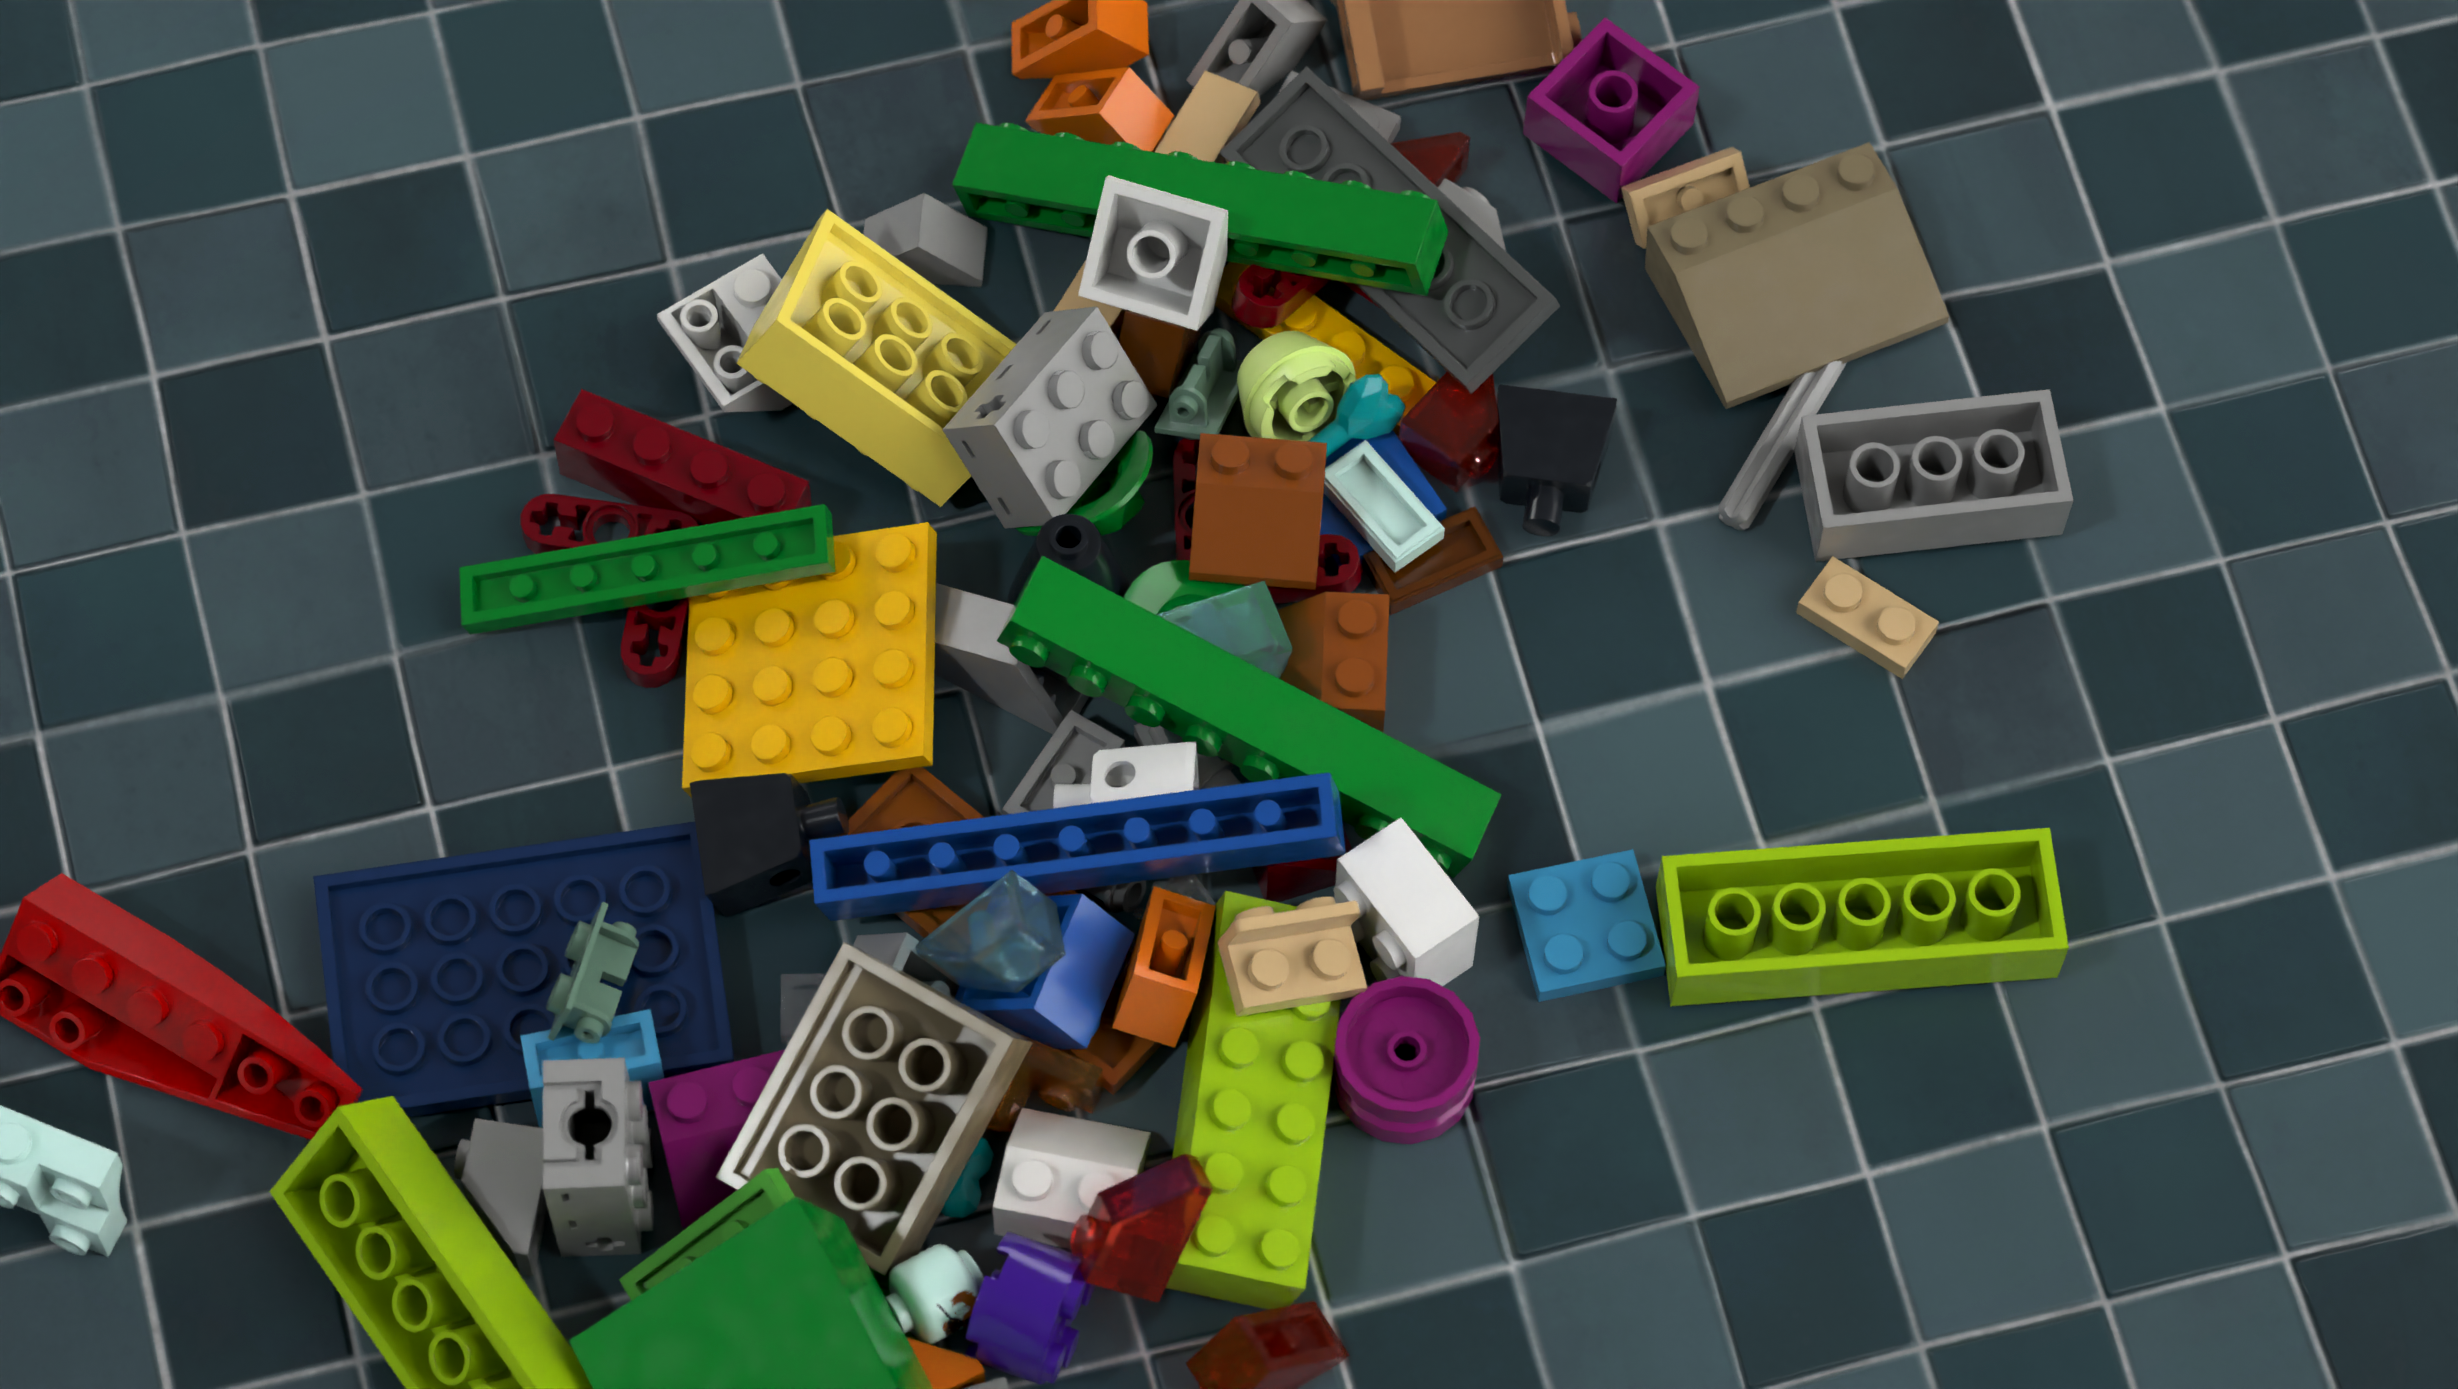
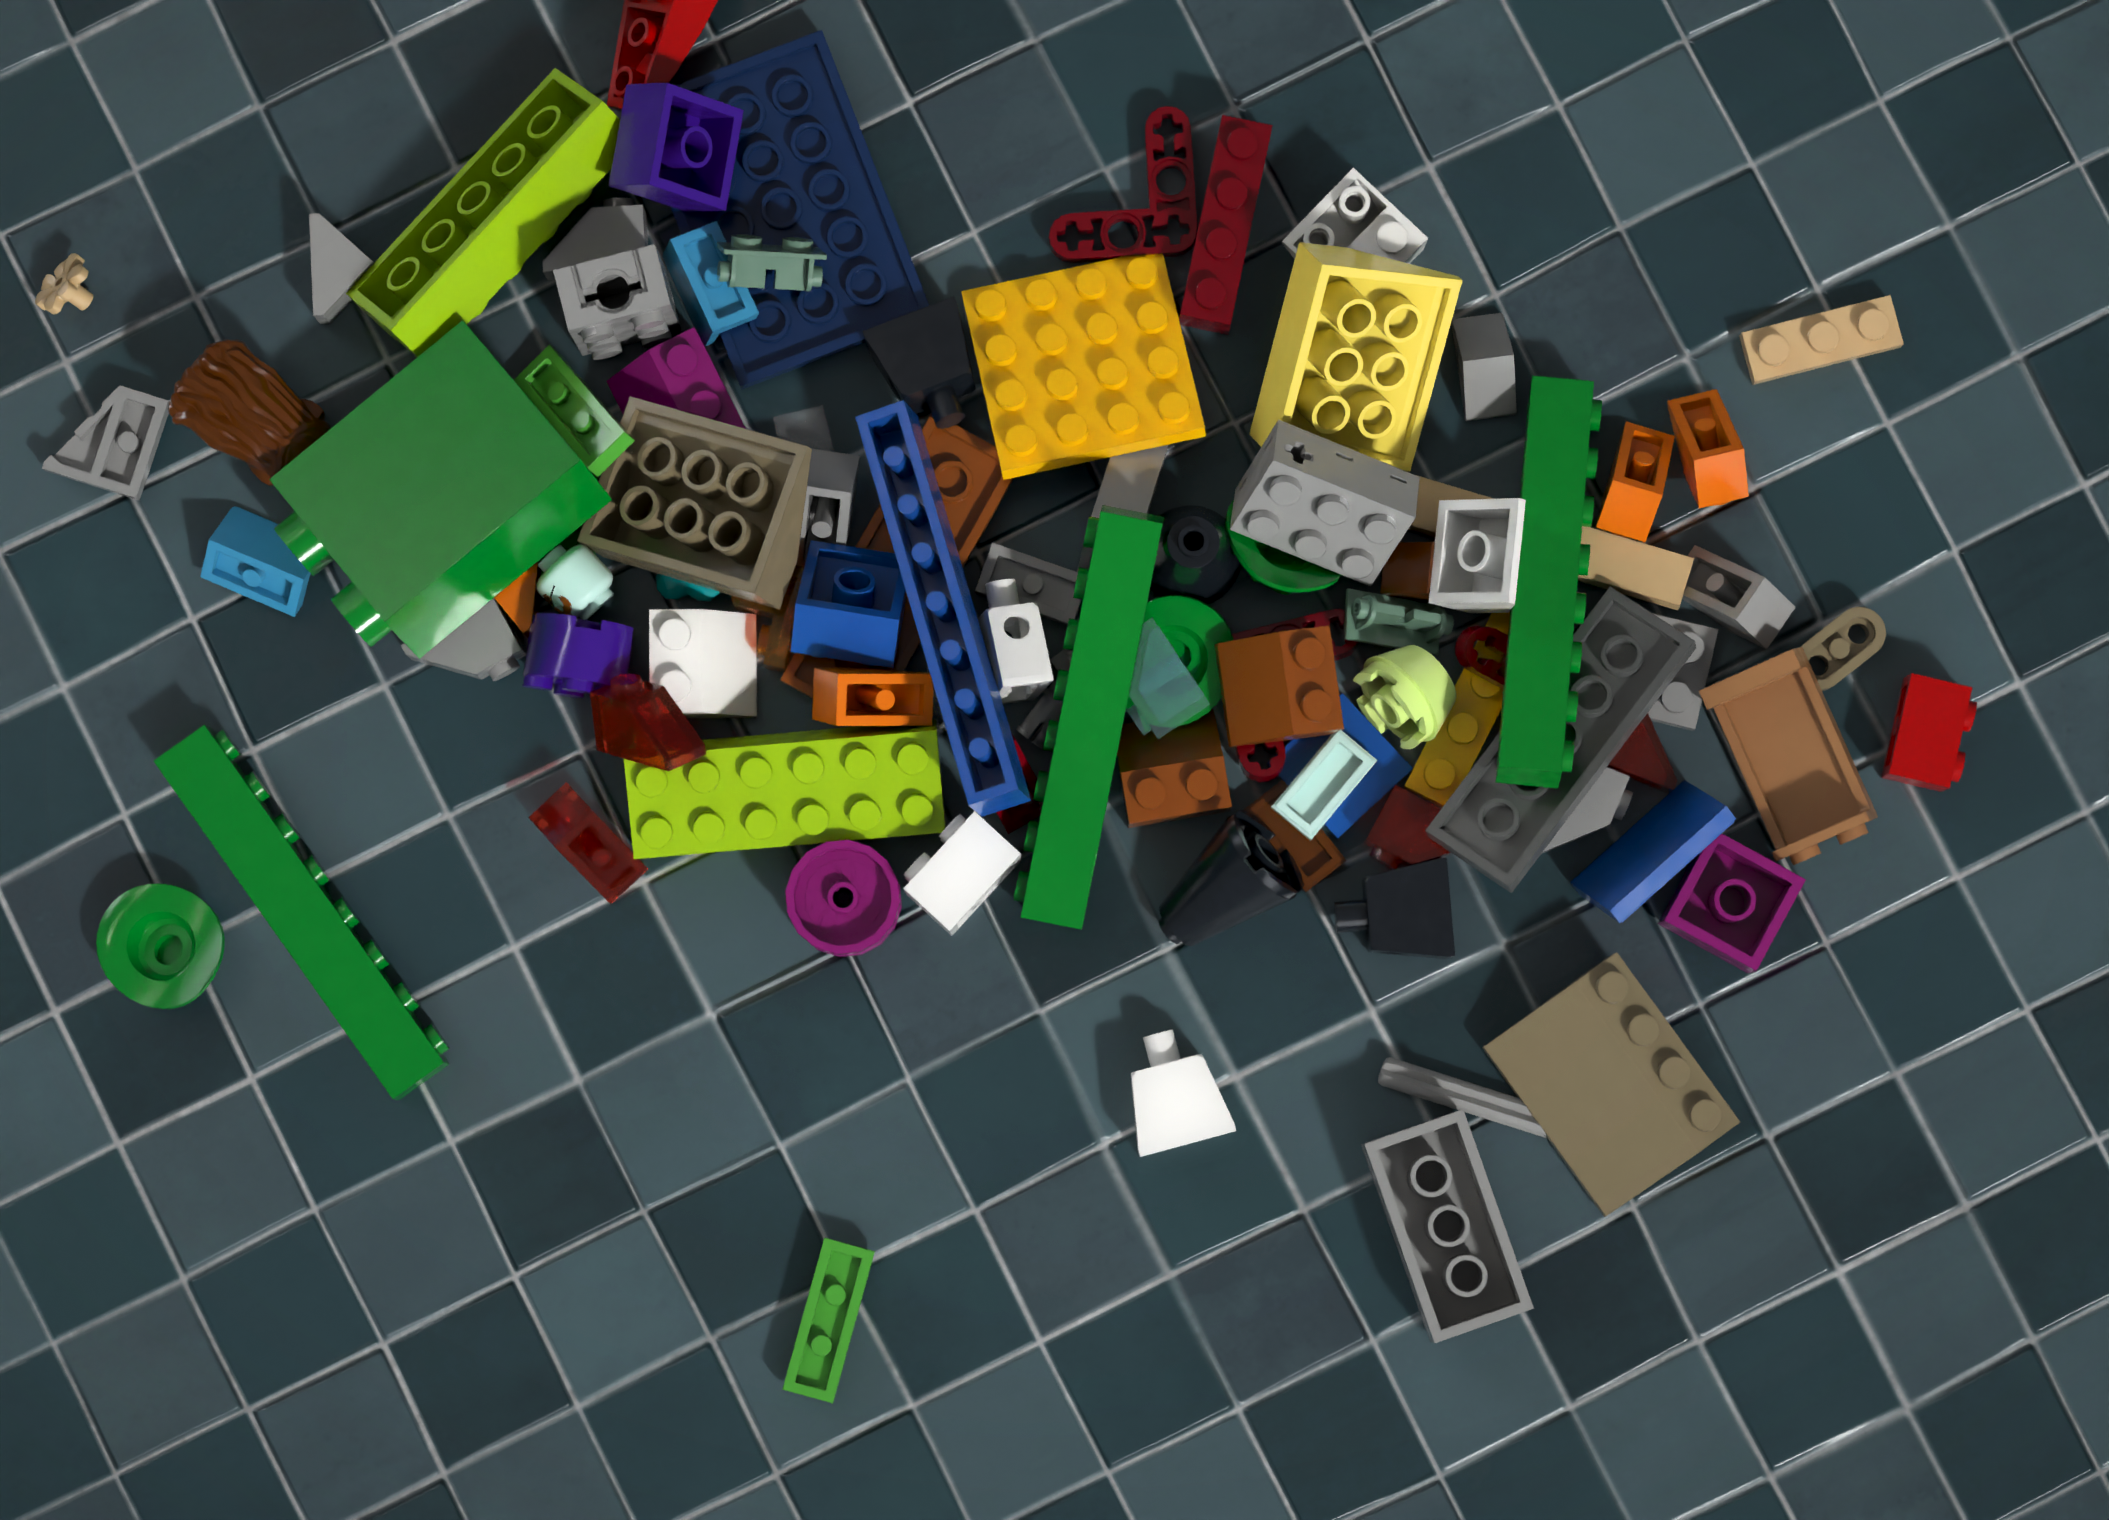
camera: 80 degrees right, 20 degrees up
green plate [459,504,836,635] -> none
clear light blue slope [915,870,1066,993] -> none
tan bracket [1217,897,1367,1016] -> none
teal rock [1308,374,1406,458] -> none
dark azure plate [1507,849,1666,1002] -> none
tan plate [1621,147,1750,249] -> none
lime brick [1655,828,2069,1006] -> none
tan plate [1796,556,1939,679] -> none
none -> dark purple brick [608,83,744,212]
none -> bright green plate [782,1237,875,1403]
none -> white torso [1131,1029,1236,1157]
none -> black cone [1159,810,1304,946]
none -> blue tile [1570,780,1736,923]

